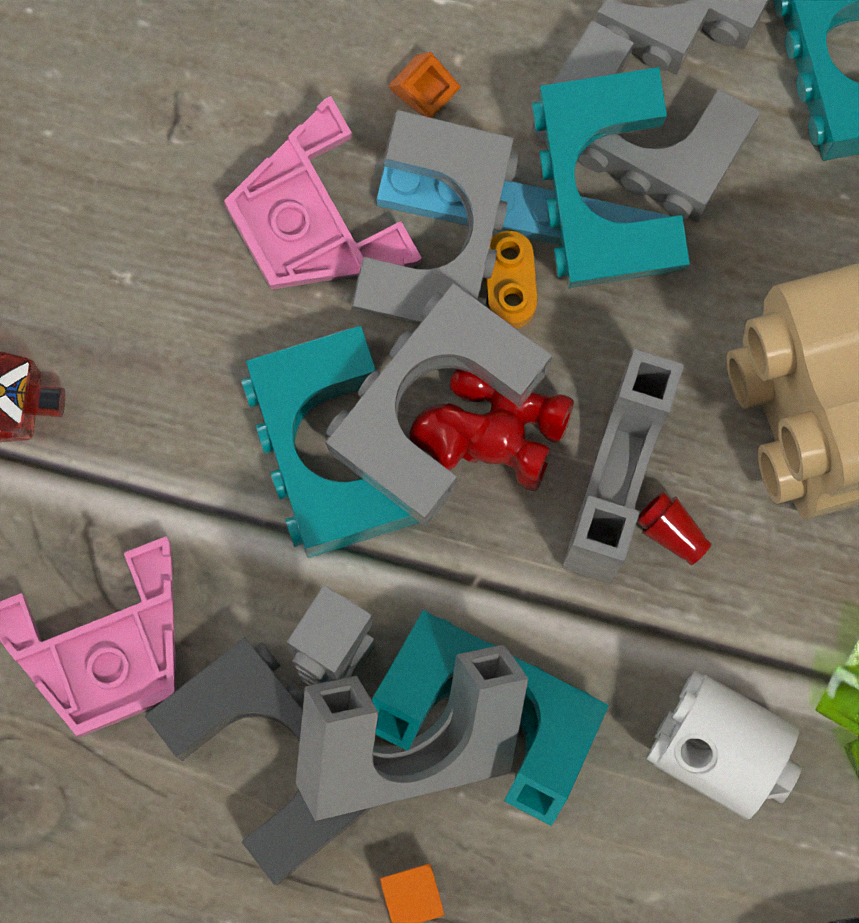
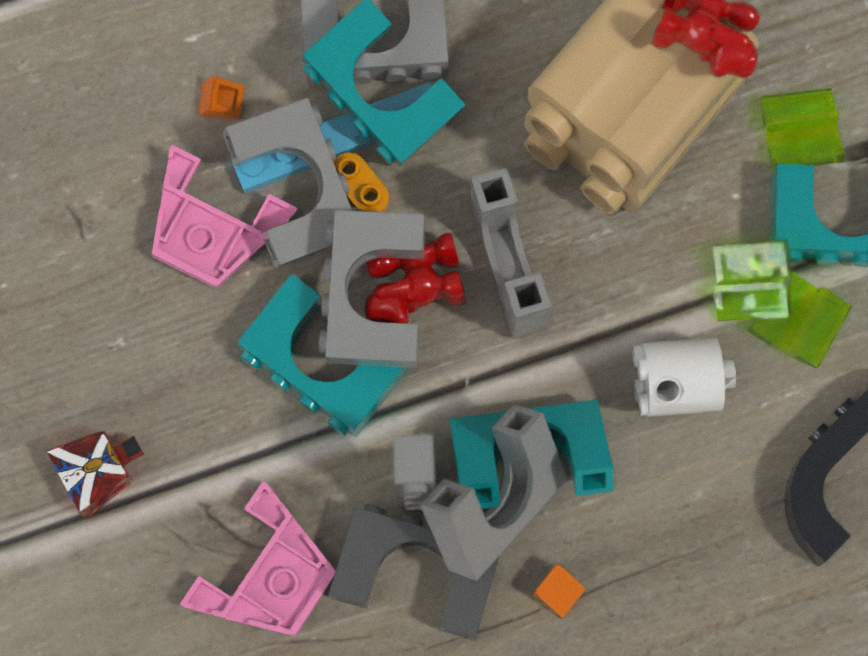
camera: 30 degrees left, 0 degrees up
red cone [637,491,712,566] -> none

